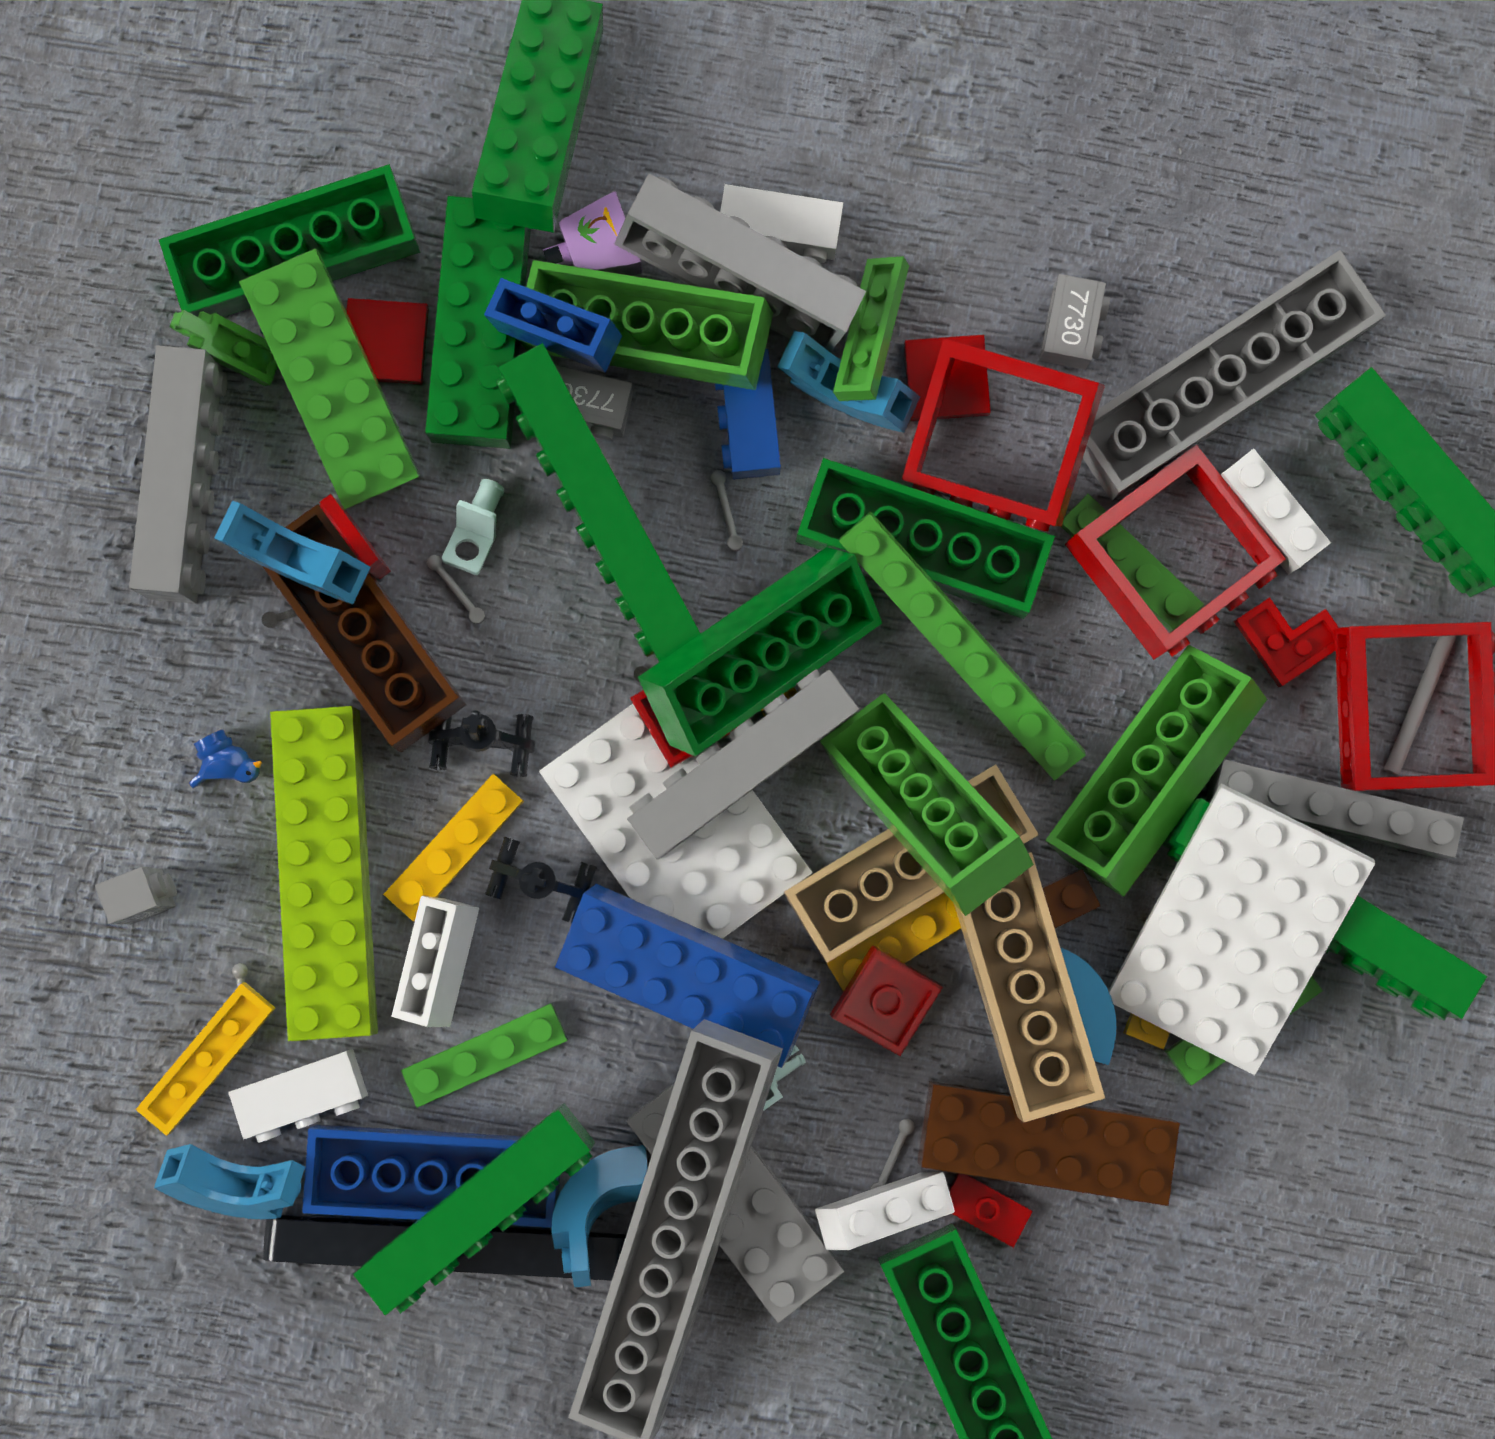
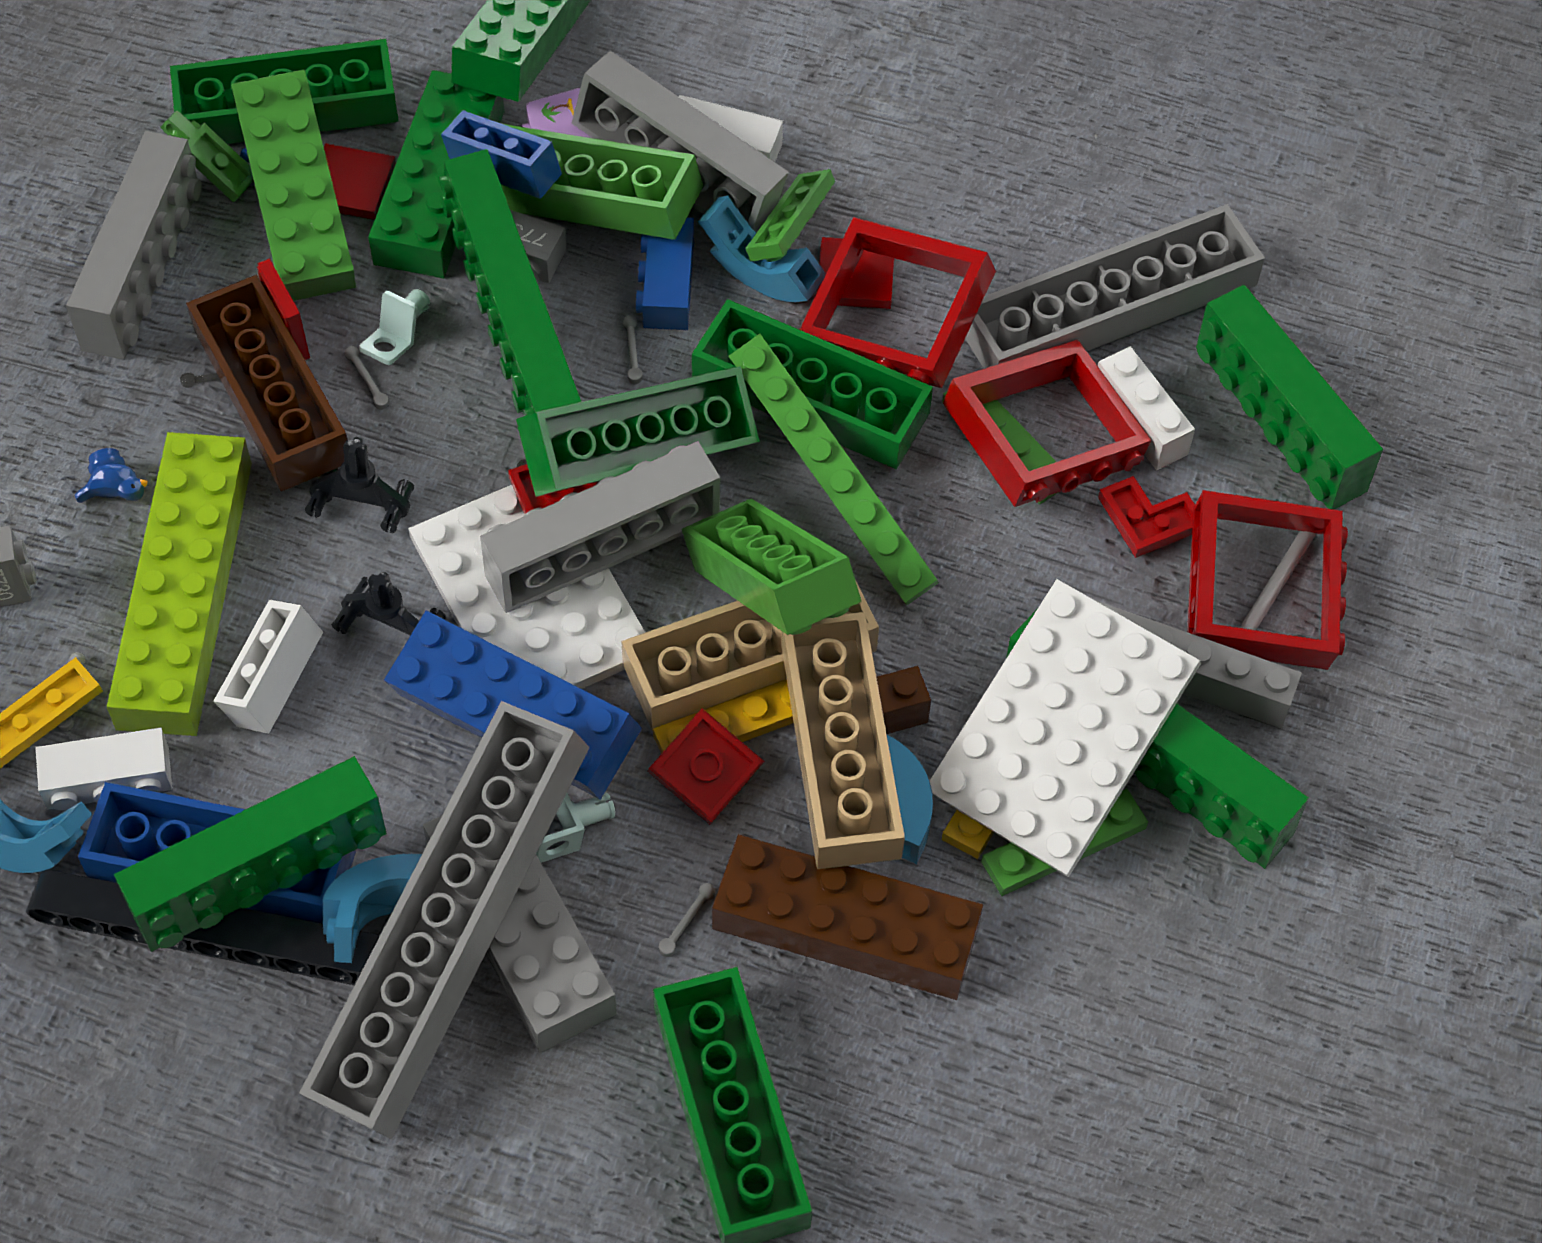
camera: 10 degrees right, 25 degrees down
dark azure arch [214,501,371,604] -> none
yellow plate [383,774,524,922] -> none
bright green plate [401,1003,568,1108] -> none
white brick [815,1172,955,1250] -> none
red plate [949,1173,1033,1248] -> none
light grey brick [1039,274,1110,370] -> none
bright green brick [1045,645,1267,897] -> none

